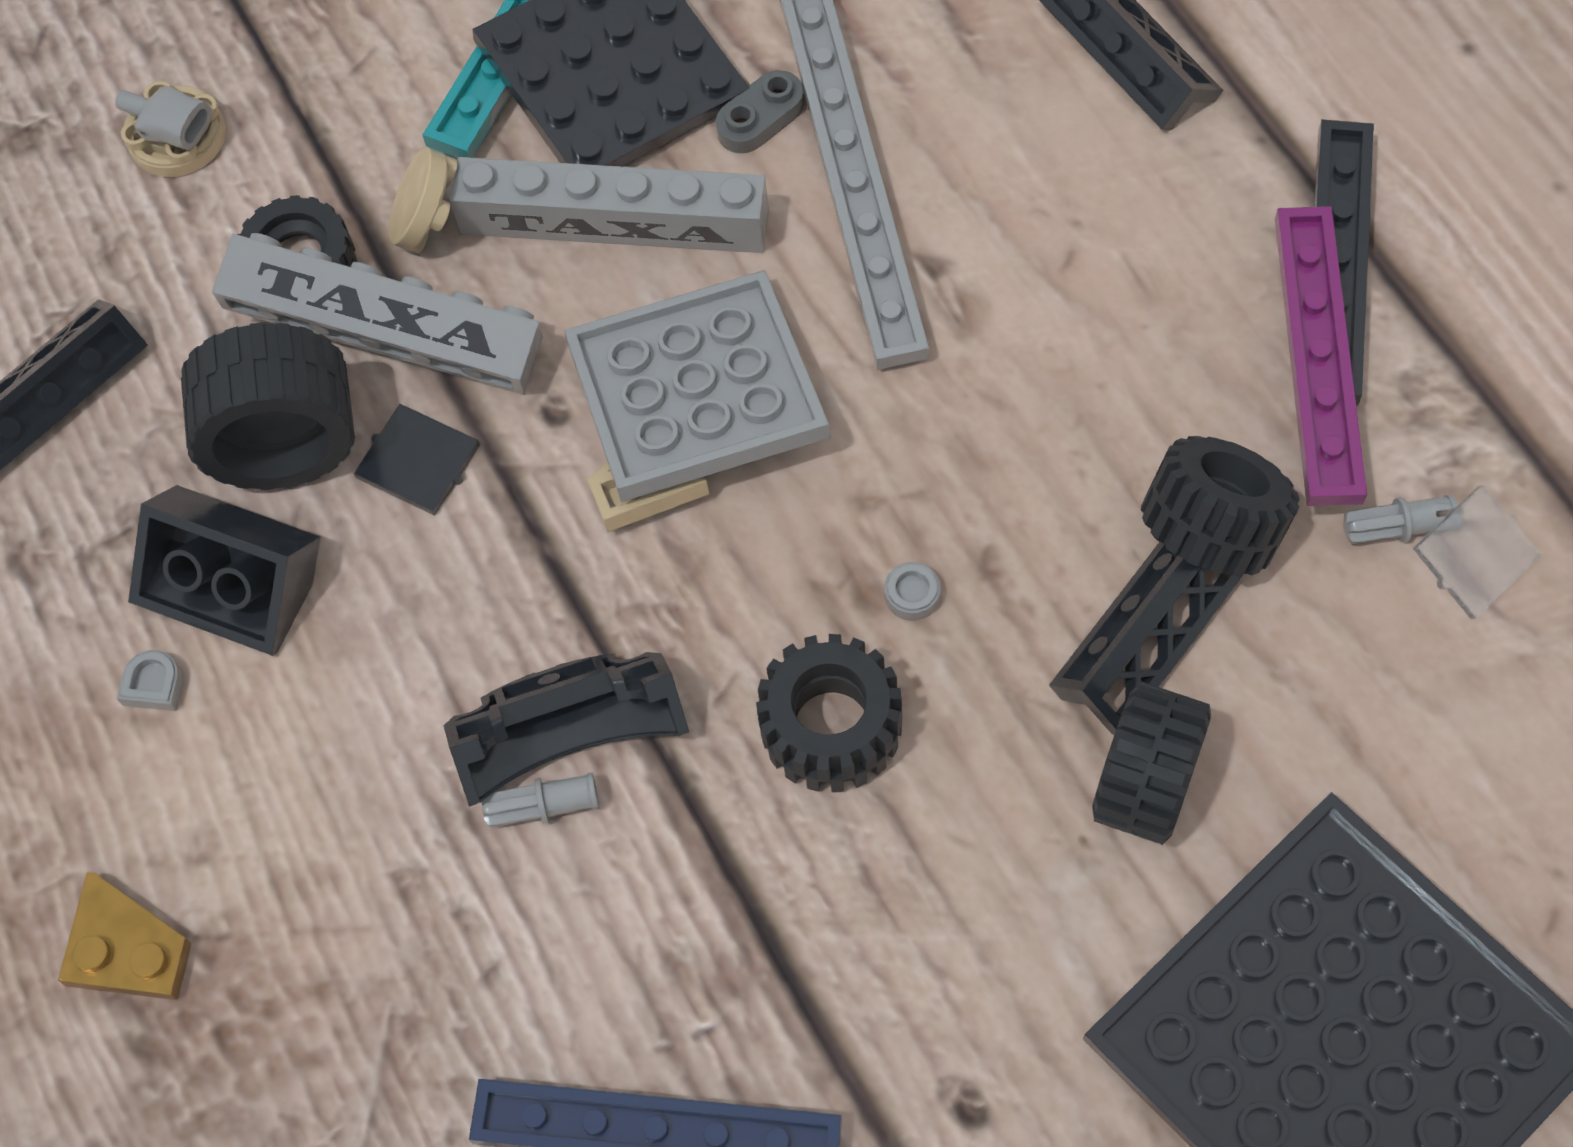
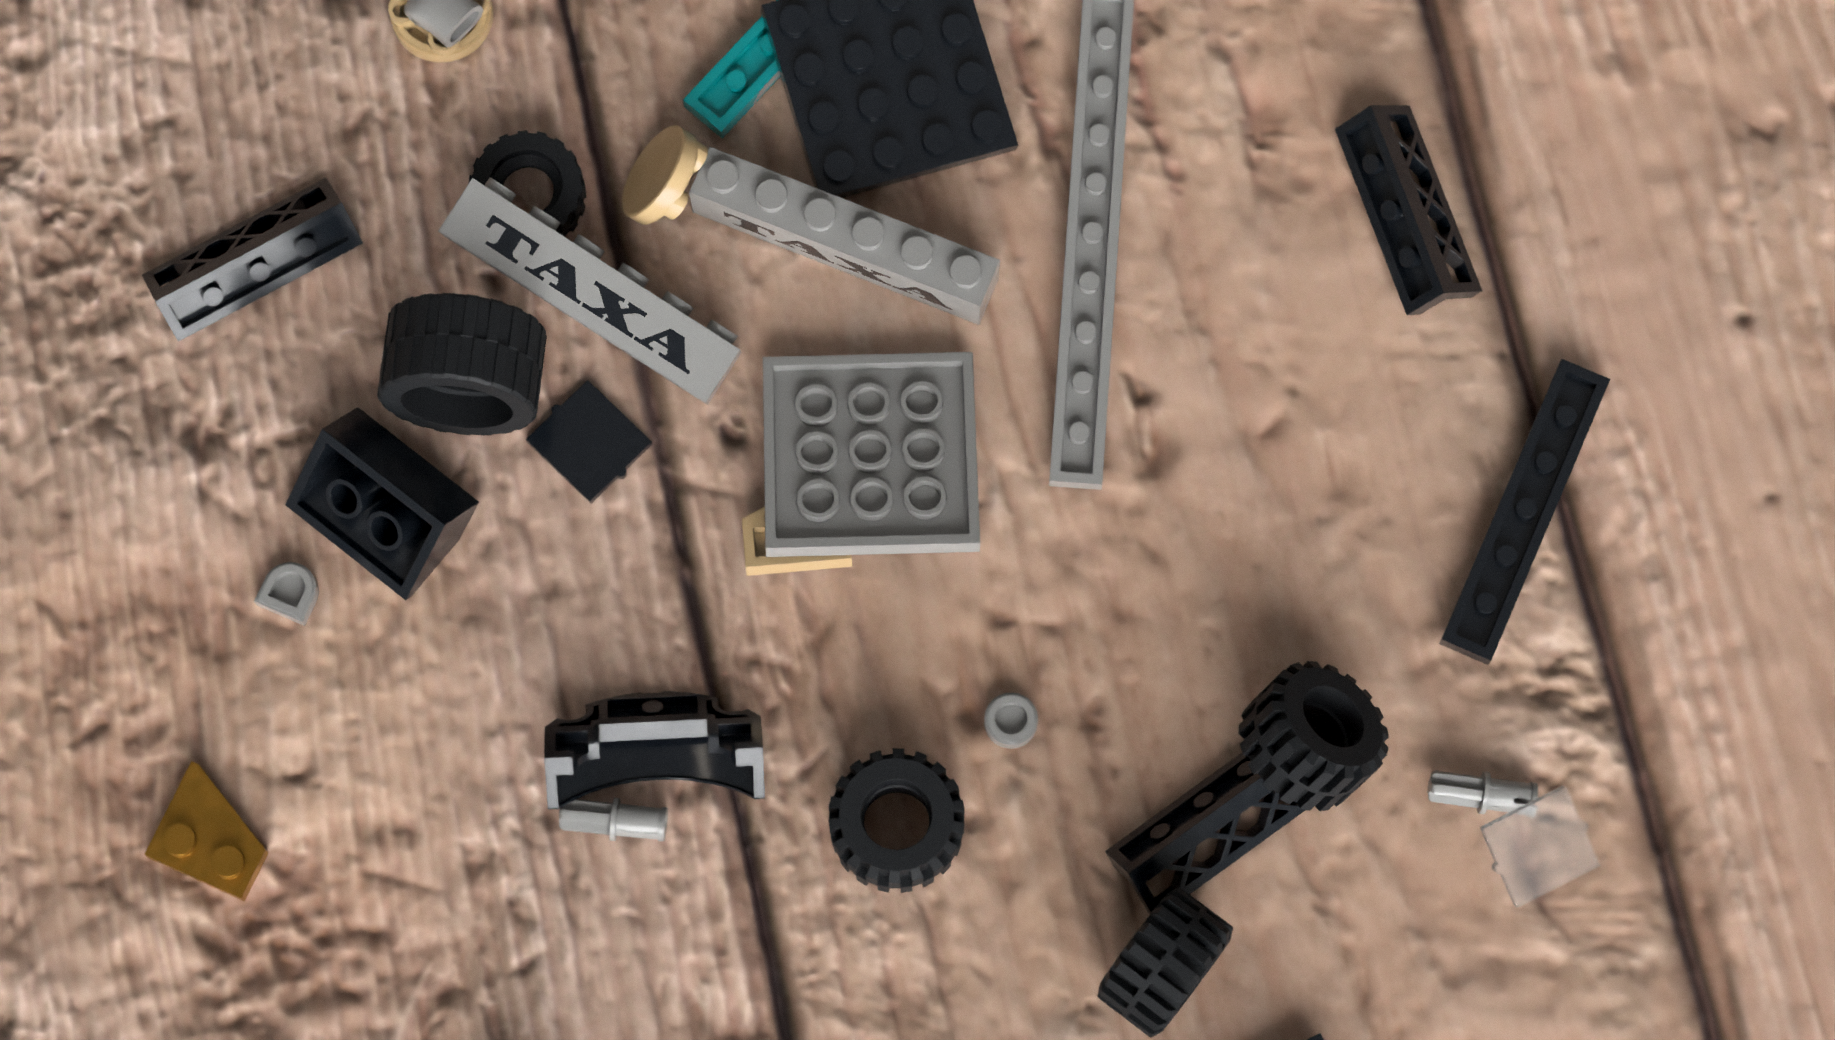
camera: 10 degrees right, 10 degrees up
dark grey plate [716,70,804,153] -> none
magenta plate [1275,206,1367,506] -> none

